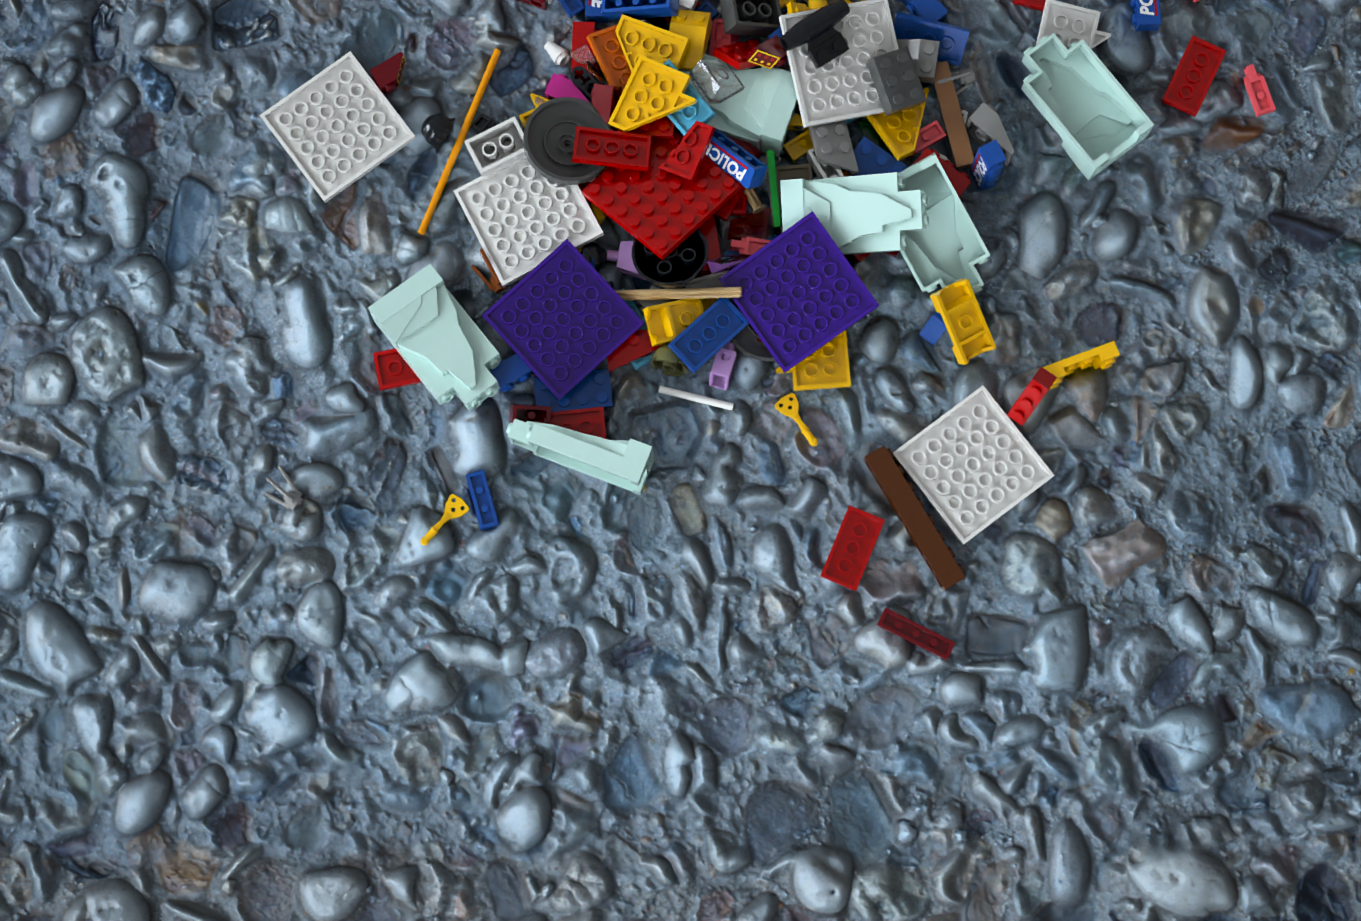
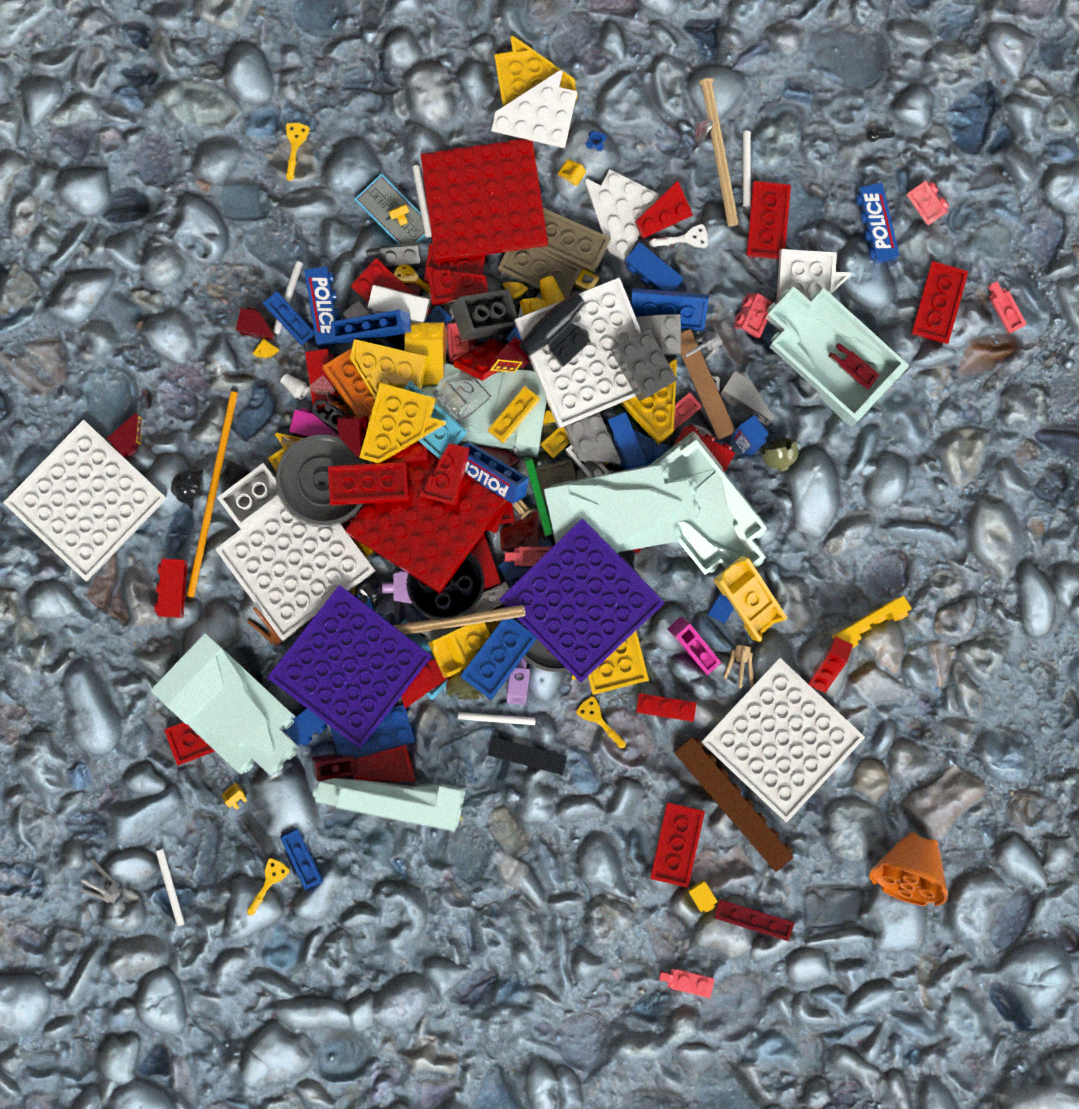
camera: 15 degrees left, 5 degrees up
medium lavender slope [707,254,748,274] -> none
none -> red brick [154,558,188,618]
none -> white bar [156,849,185,926]
none -> yellow tile [221,782,247,809]
none -> yellow tile [252,338,280,358]
none -> yellow plate [487,386,540,444]
none -> black tile [488,737,567,775]
none -> clear slope [493,848,529,891]
none -> blue tile [608,412,648,469]
none -> red brick [635,693,697,722]
none -> coral hinge [659,969,714,998]
none -> dark pink slope [667,617,721,675]
none -> yellow brick [687,880,717,912]
none -> tan plant [723,645,754,688]
none -> coral bracket [733,293,773,338]
none -> olive cylinder [759,438,799,471]
none -> dark red hinge [828,343,880,390]
none -> orange cone [869,832,948,906]

